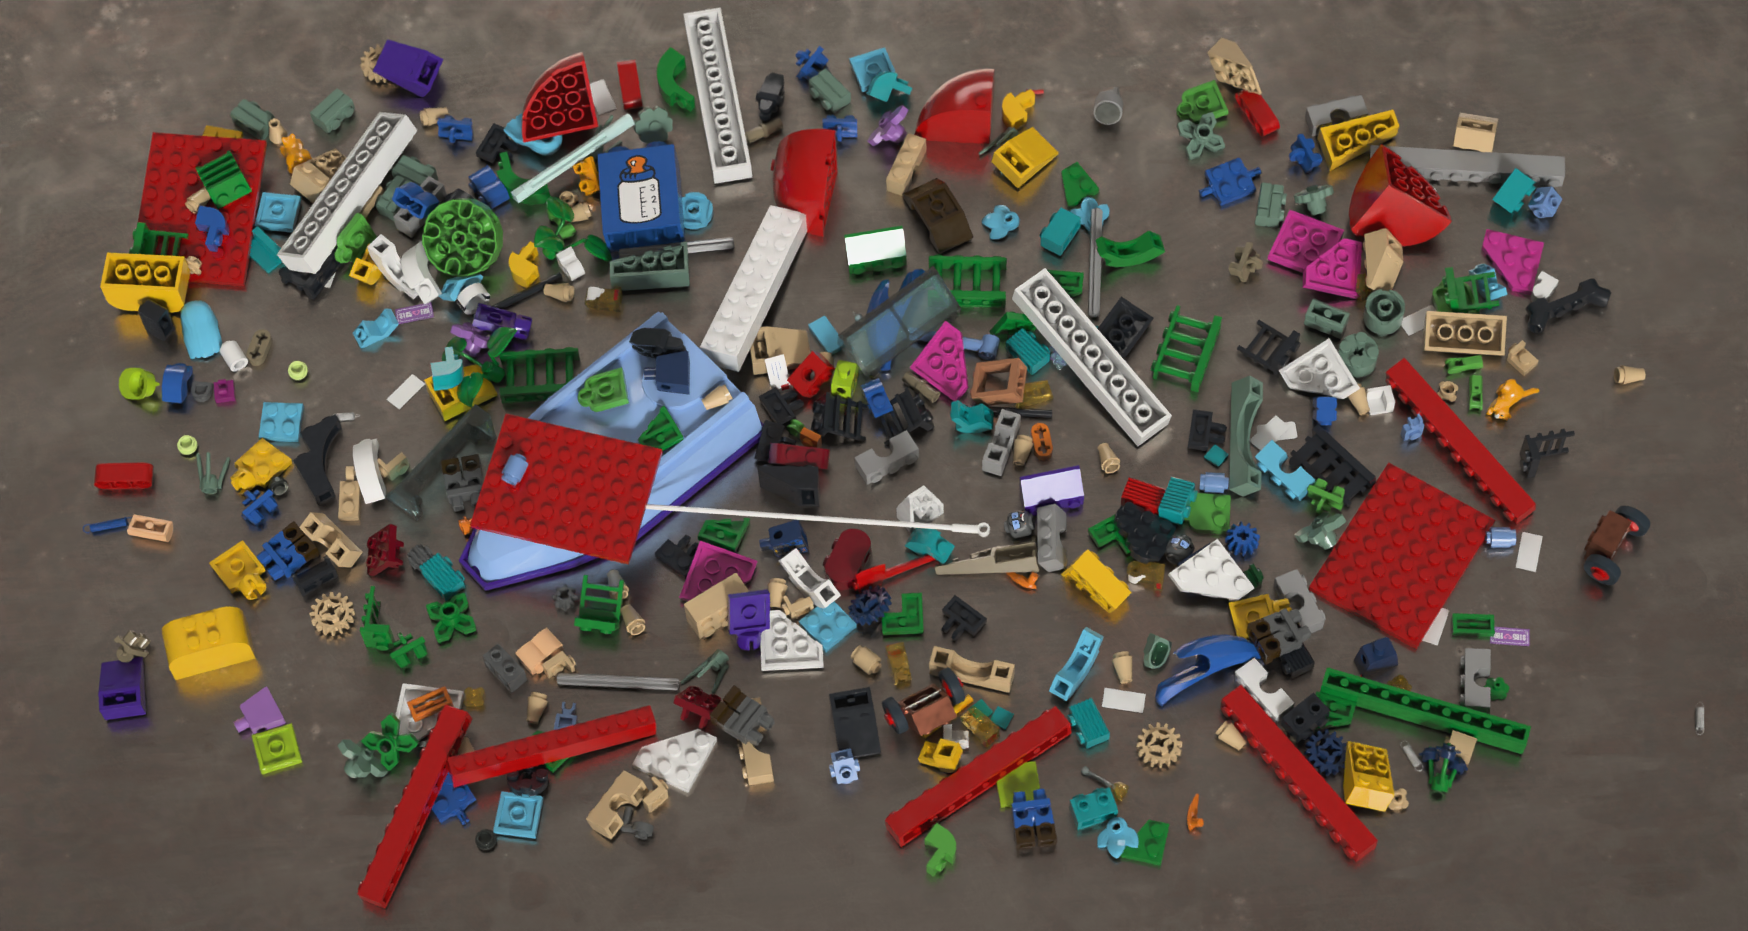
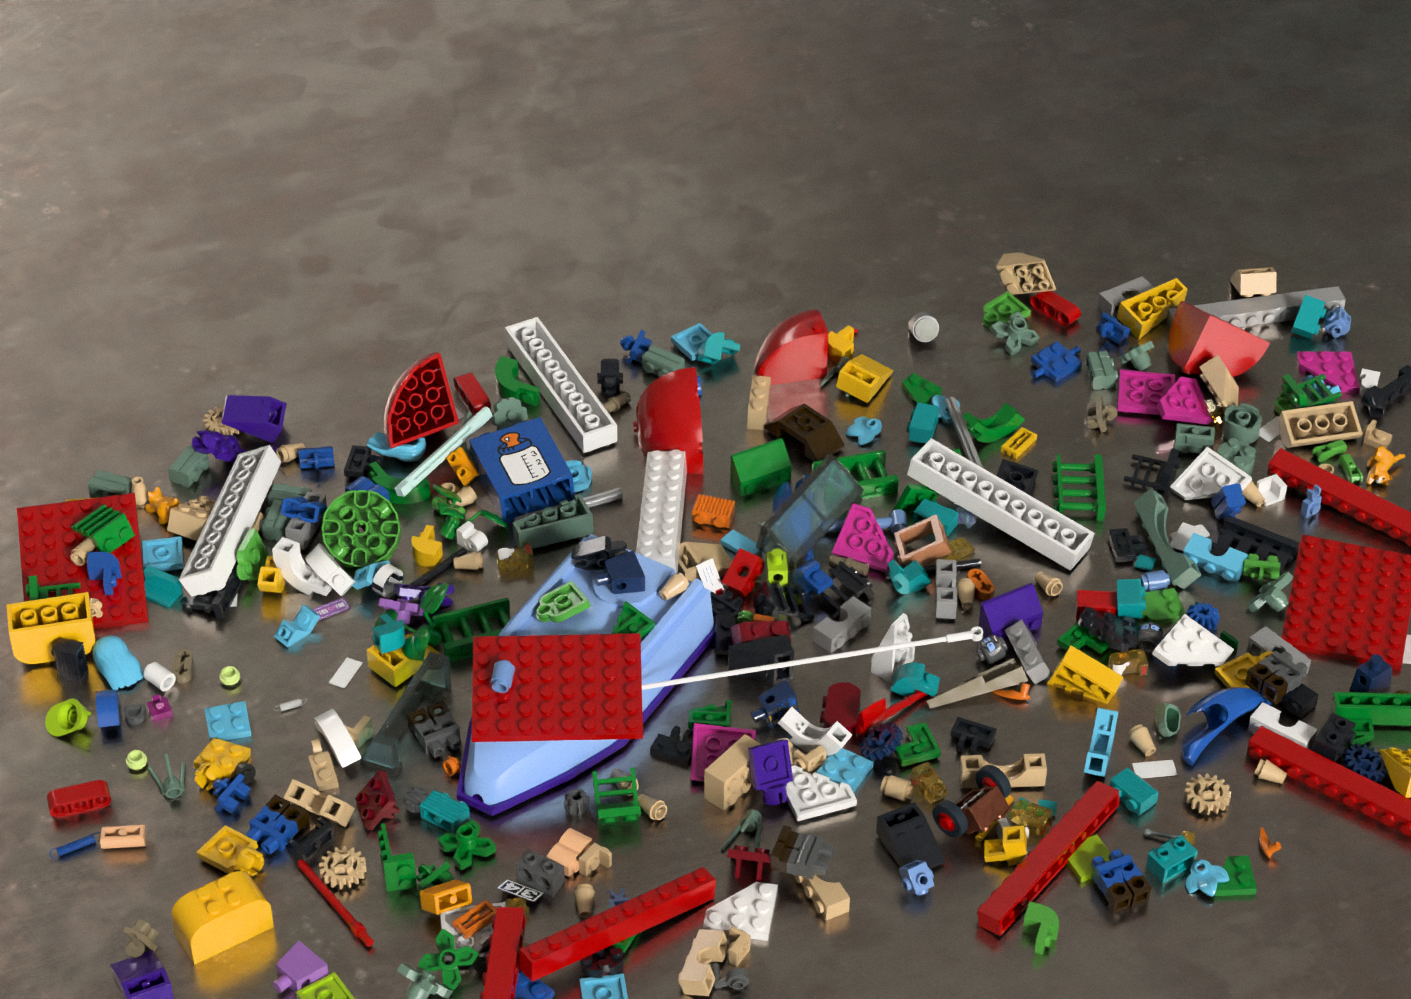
camera: 20 degrees left, 20 degrees down
black arch [293,414,342,505] -> none
light grey axle [557,673,680,690] -> none
medium lavender plant [867,105,909,146] -> none
none -> dark purple plate [192,430,245,463]
none -> red bar [297,859,374,947]
none -> light orange brick [420,879,472,915]
none -> white sticker [497,880,544,902]
none -> orange brick [692,494,735,528]
none -> yellow tile [1000,427,1037,459]

